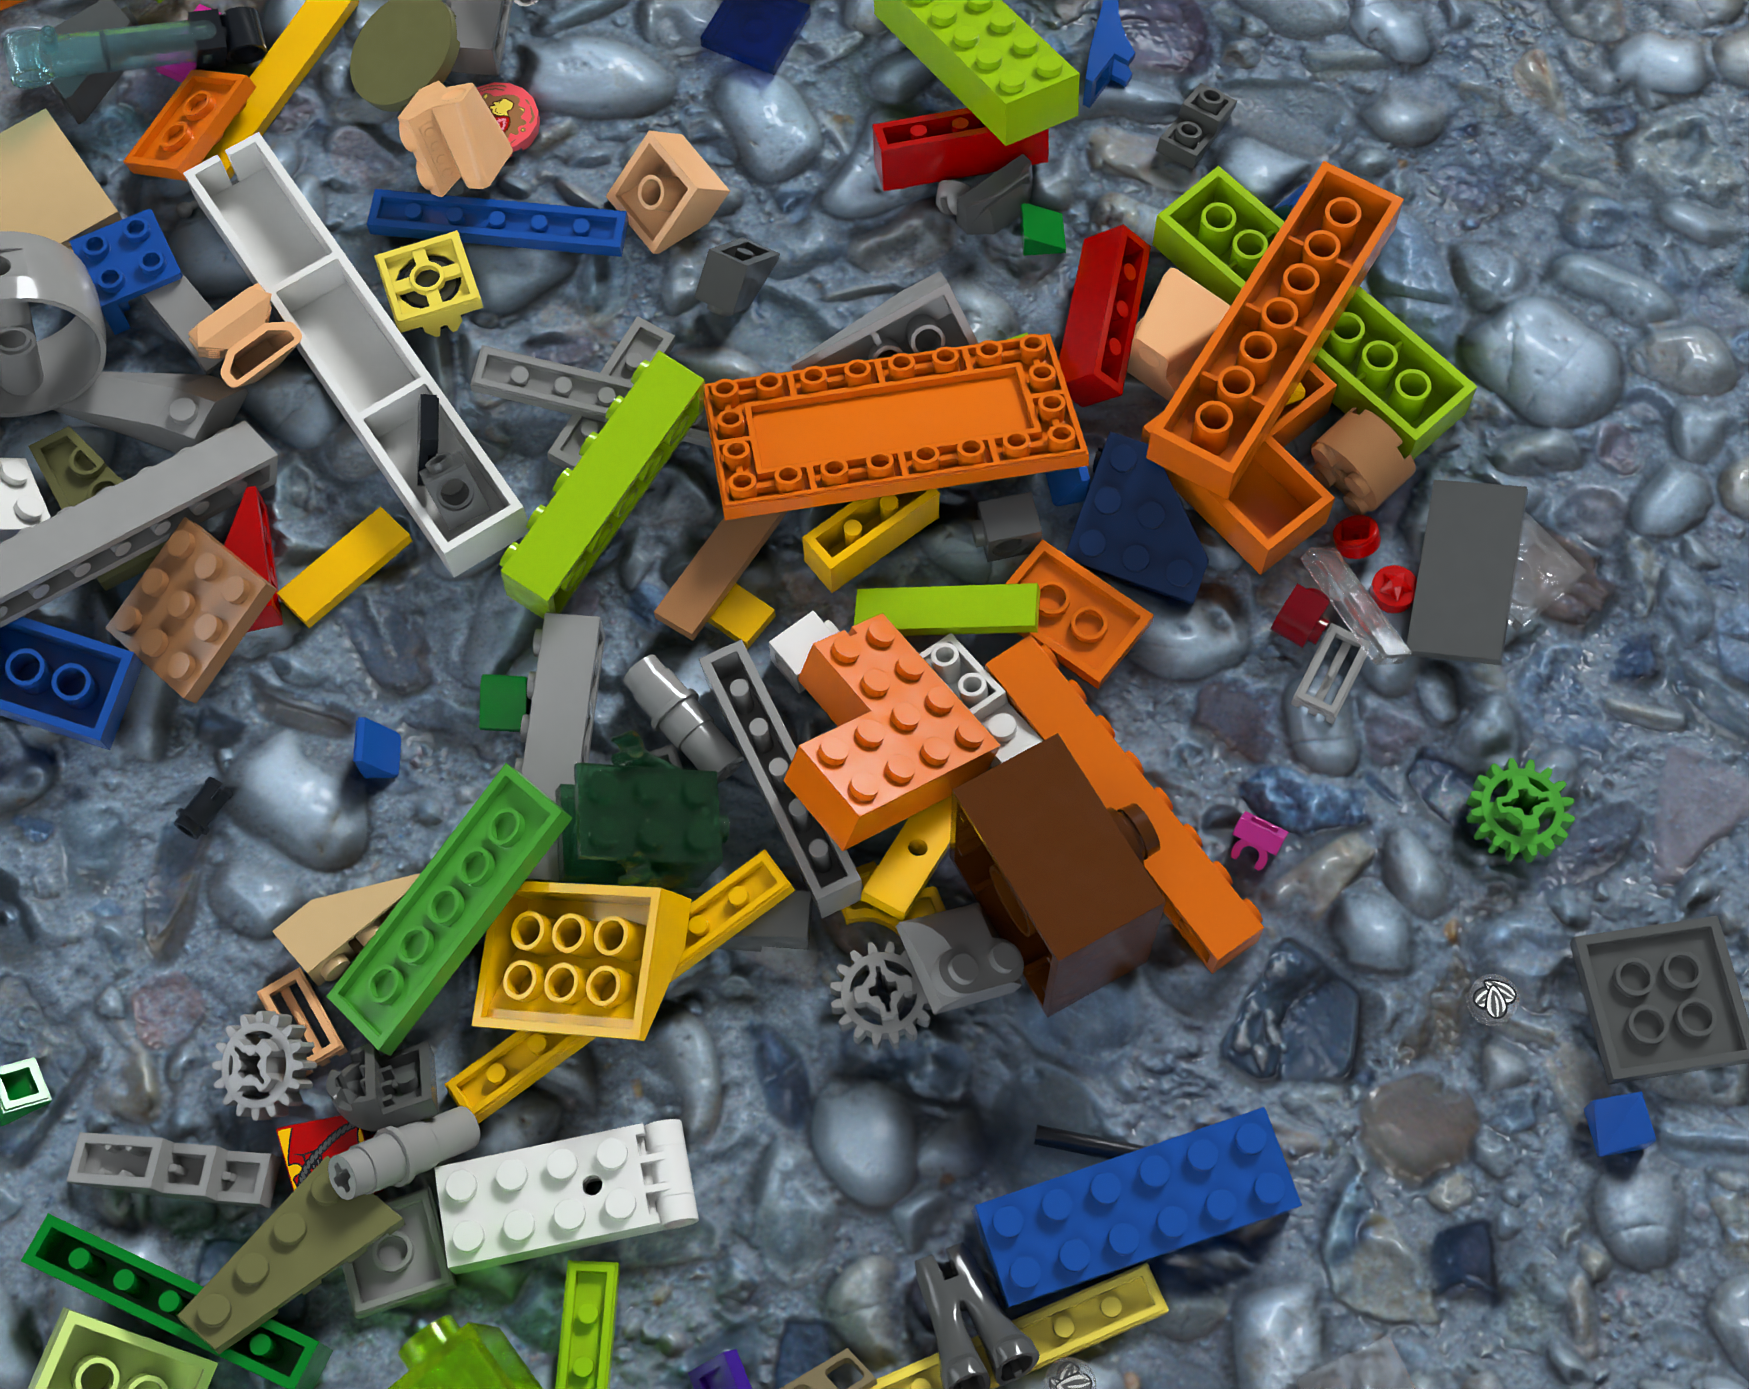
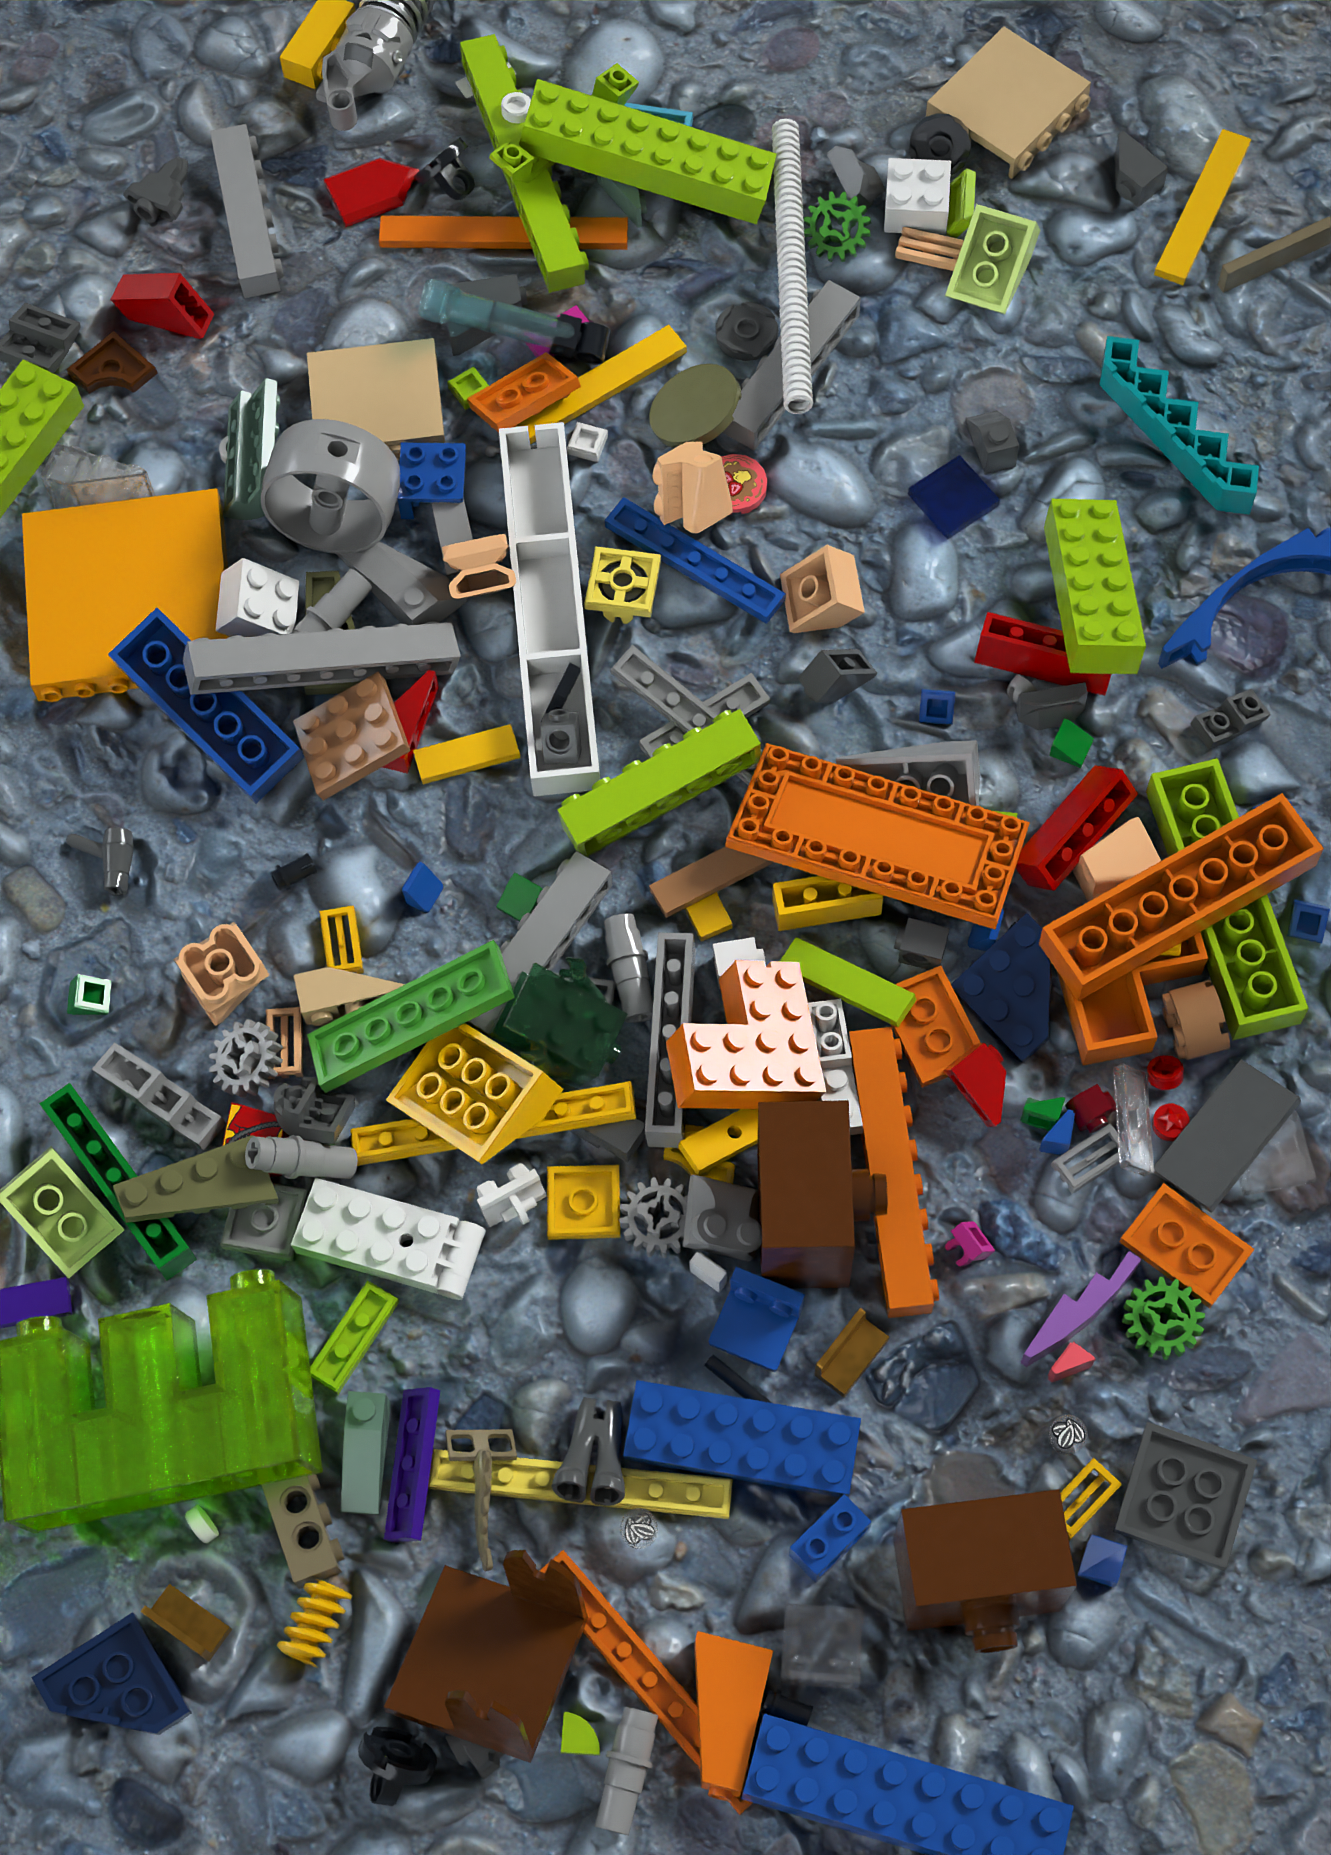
camera: 30 degrees right, 0 degrees up
none -> light nougat piece [173,922,269,1026]
none -> light grey piece [292,569,372,634]
none -> yellow tile [319,905,364,974]
none -> lime tile [447,366,489,410]
none -> white hips [477,1163,547,1227]
none -> yellow tile [547,1165,621,1240]
none -> white tile [567,422,608,462]
none -> white tile [689,1252,727,1293]
none -> blue bracket [709,1266,805,1372]
none -> blue brick [789,1494,872,1583]
none -> pearl gold panel [815,1308,889,1398]
none -> reddish brown brick [893,1489,1077,1653]
none -> blue slope [919,689,955,725]
none -> red slope [943,1043,1006,1127]
none -> green slope [1020,1097,1065,1131]
none -> medium lavender slope [1021,1251,1141,1367]
none -> blue slope [1039,1110,1075,1155]
none -> coral slope [1048,1341,1095,1383]
none -> yellow tile [1060,1458,1122,1541]
none -> orange plate [1119,1183,1254,1309]
none -> blue slope [1287,900,1330,943]

